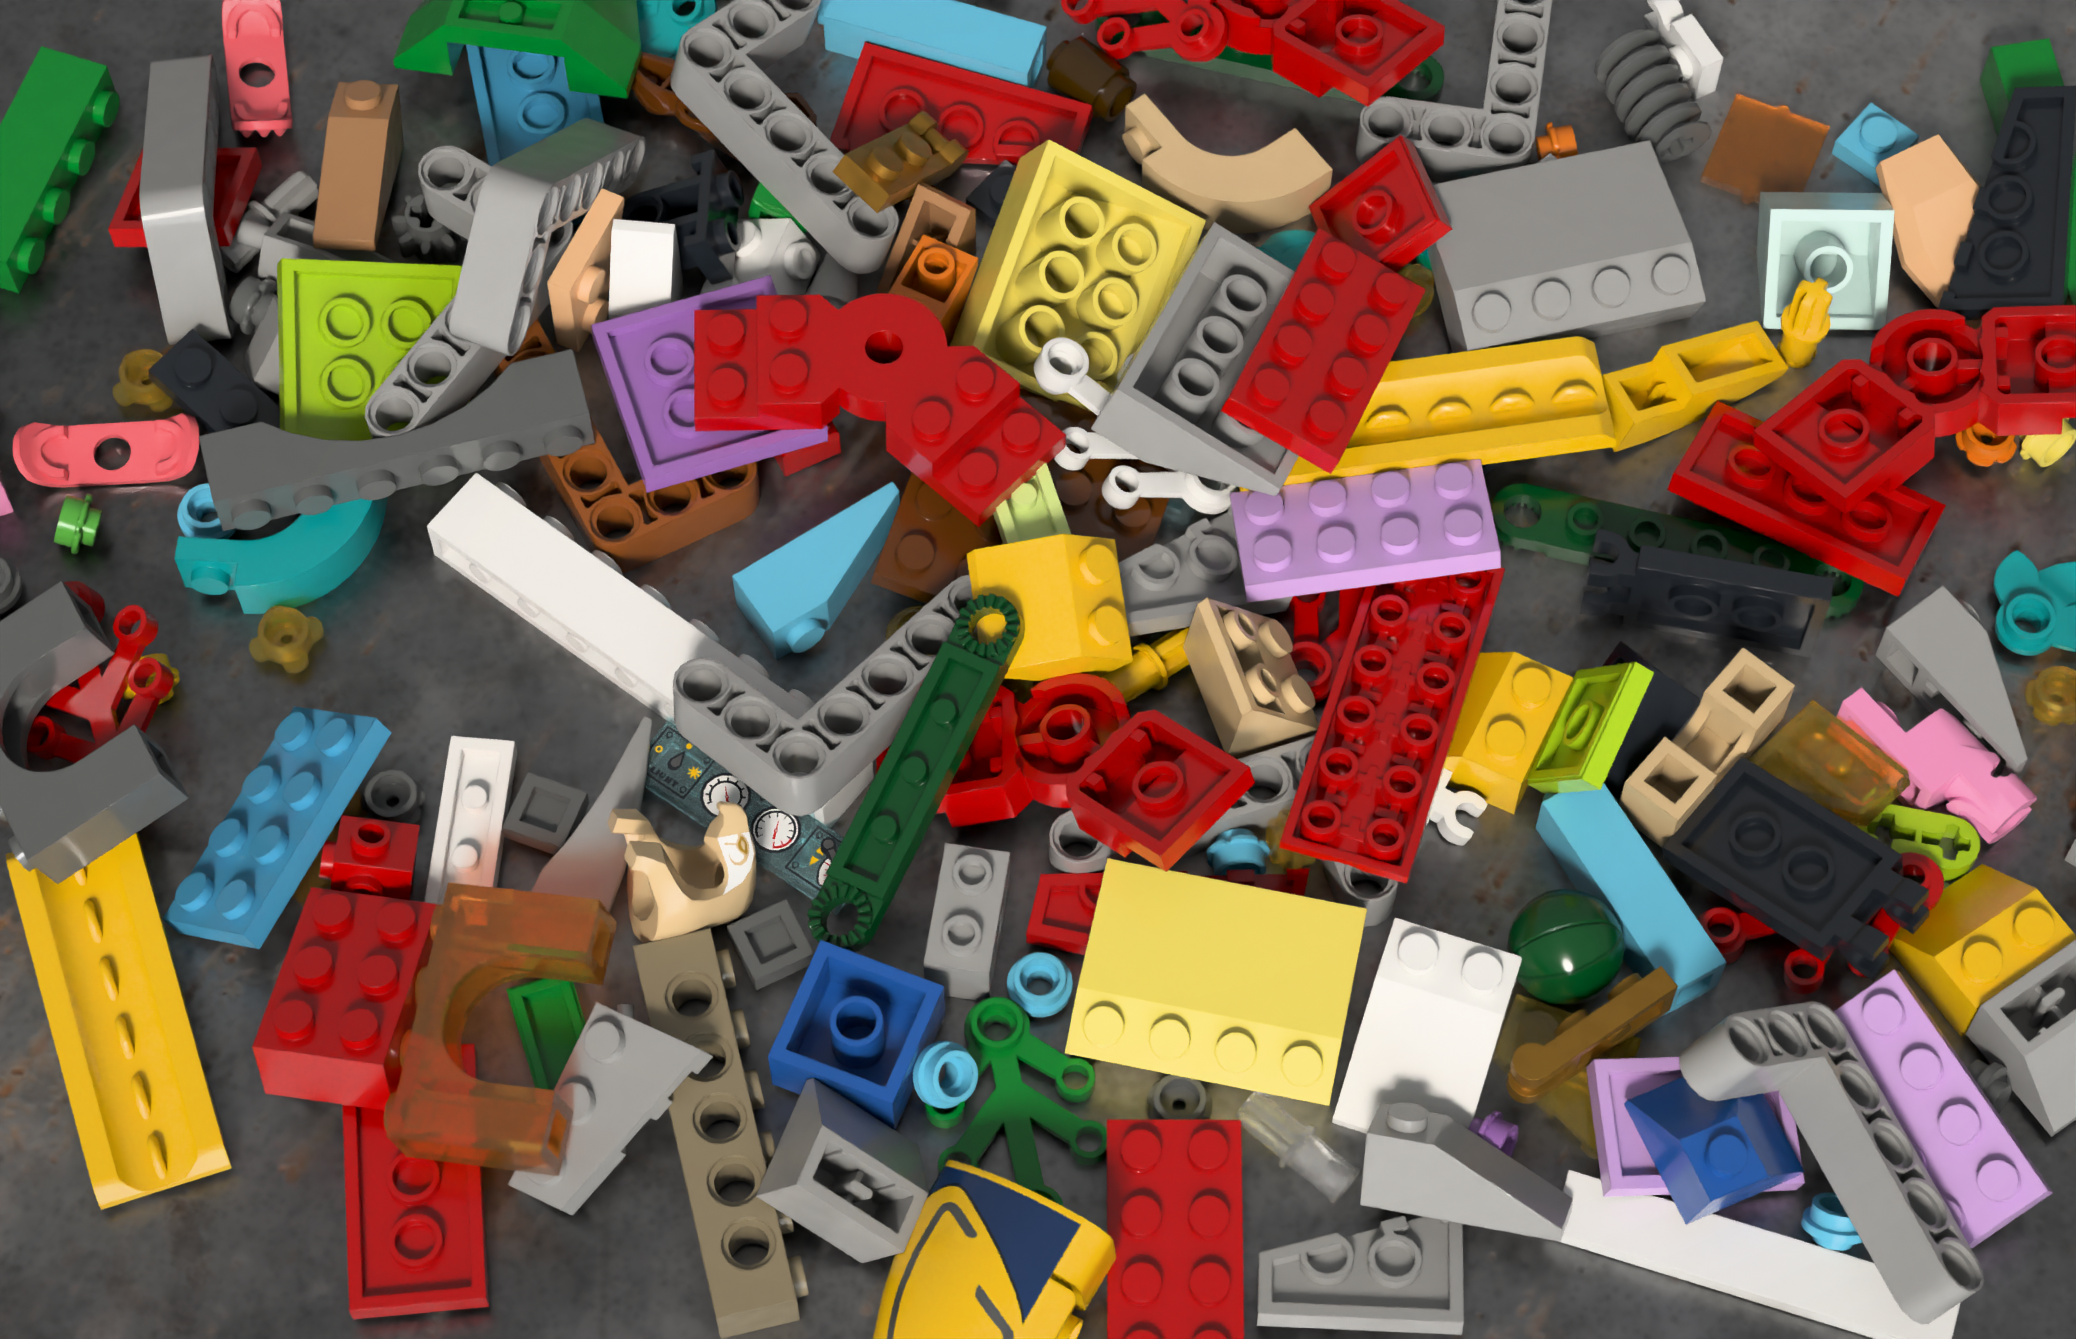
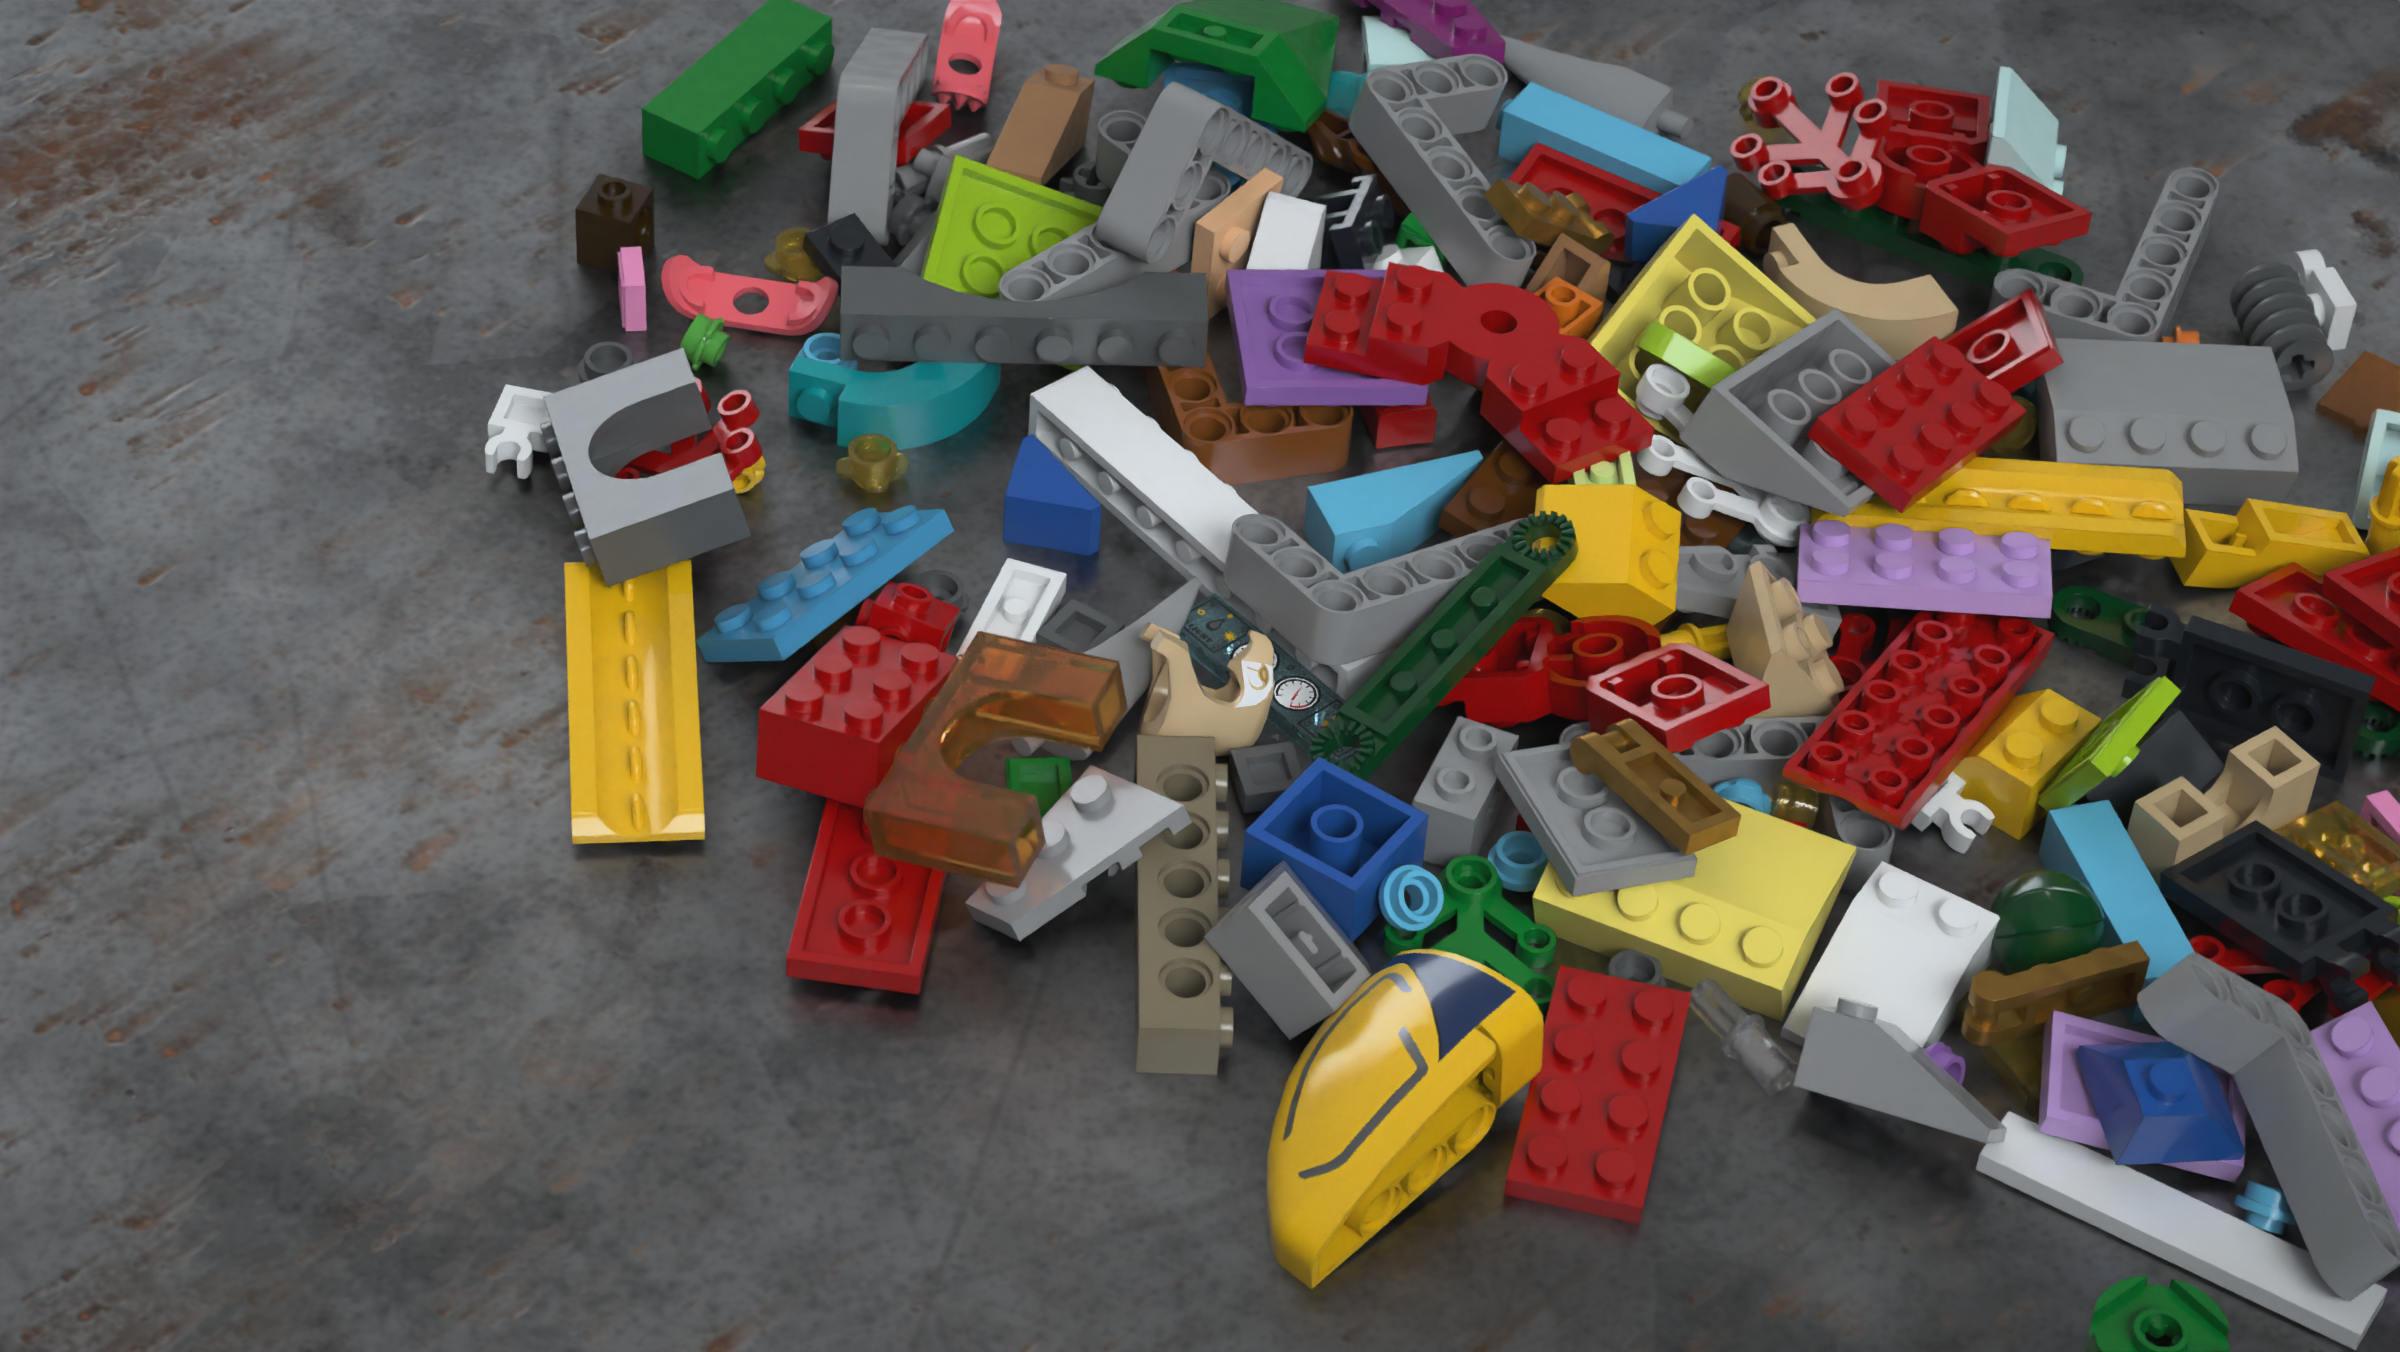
camera: 10 degrees right, 20 degrees down
light grey wing [1257,1215,1464,1335] -> none
none -> blue slope [1003,434,1102,556]
none -> light grey tile [1494,742,1697,897]
none -> pearl gold plate [1570,719,1741,856]
none -> blue slope [1624,164,1728,263]
none -> lime beam [1636,320,1738,392]

